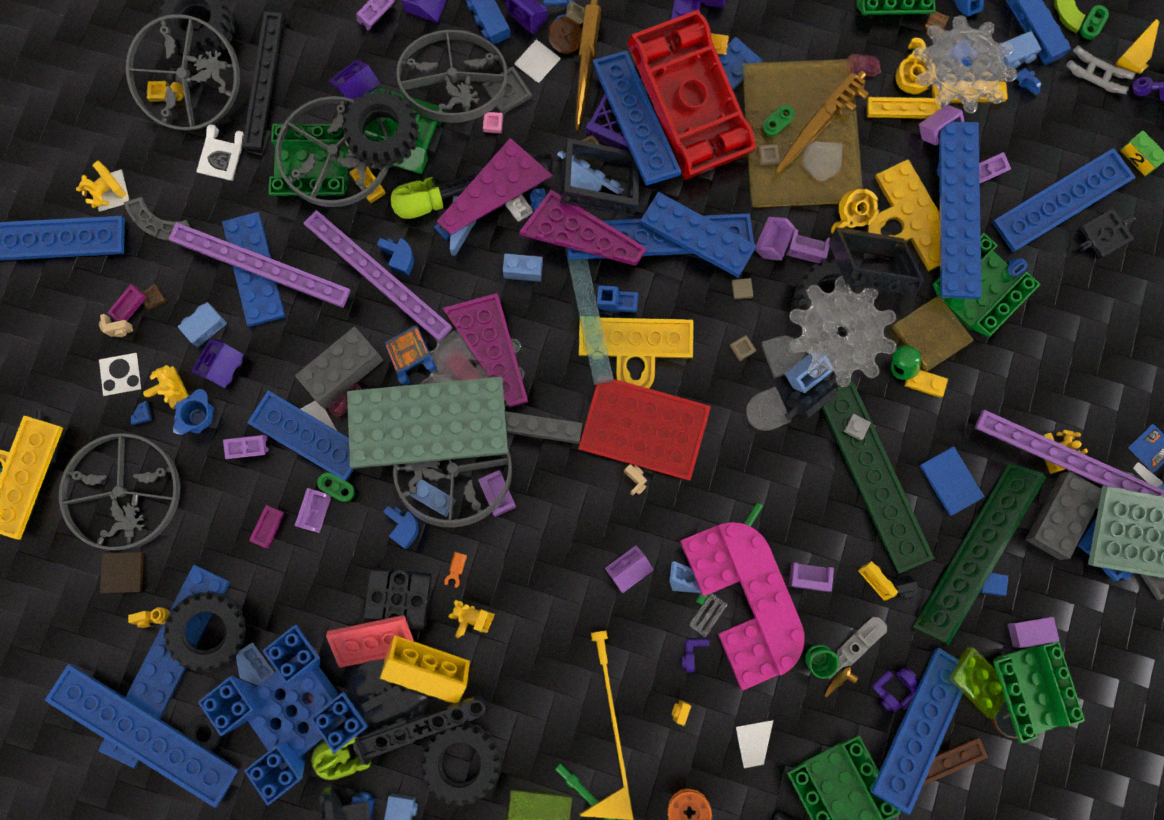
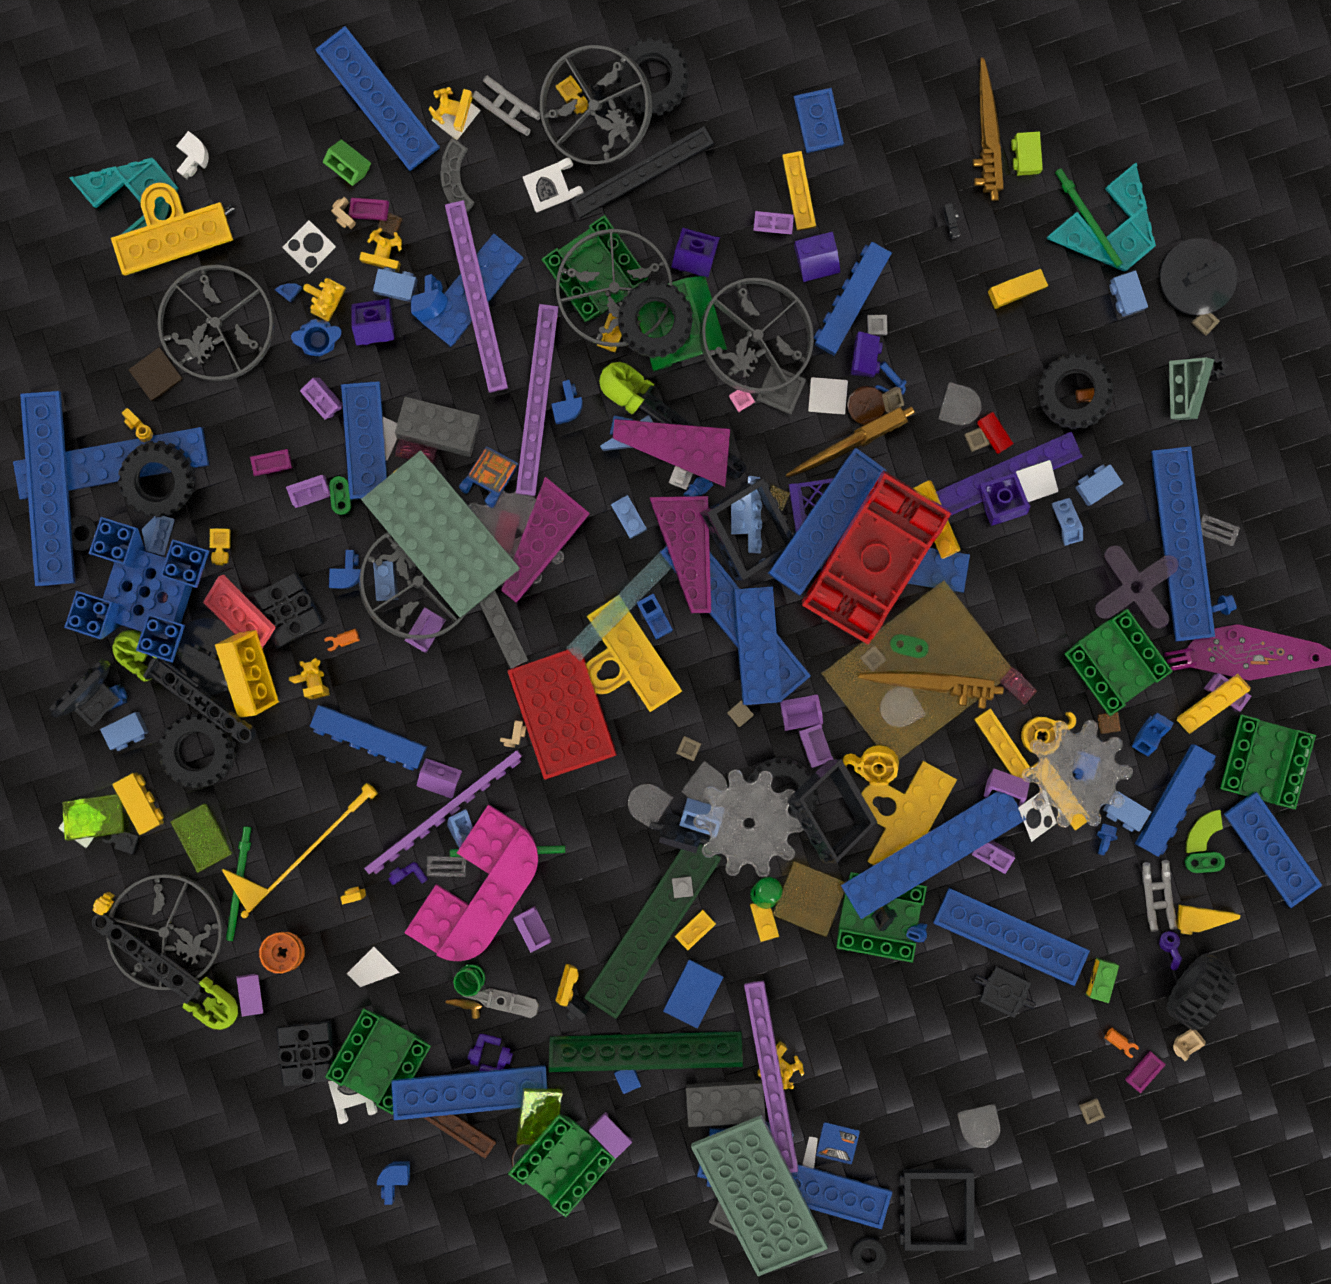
camera: 60 degrees right, 10 degrees up
none -> yellow plate [210,529,231,566]
none -> blue brick [310,705,427,771]
none -> bright green brick [323,139,371,186]
none -> yellow piece [360,228,402,272]
none -> medium lavender plate [364,750,523,874]
none -> blue brick [411,274,448,322]
none -> light grey piece [472,75,541,136]
none -> yellow plate [675,910,716,950]
none -> black tile [871,904,898,931]
none -> white sticker [1019,789,1057,842]

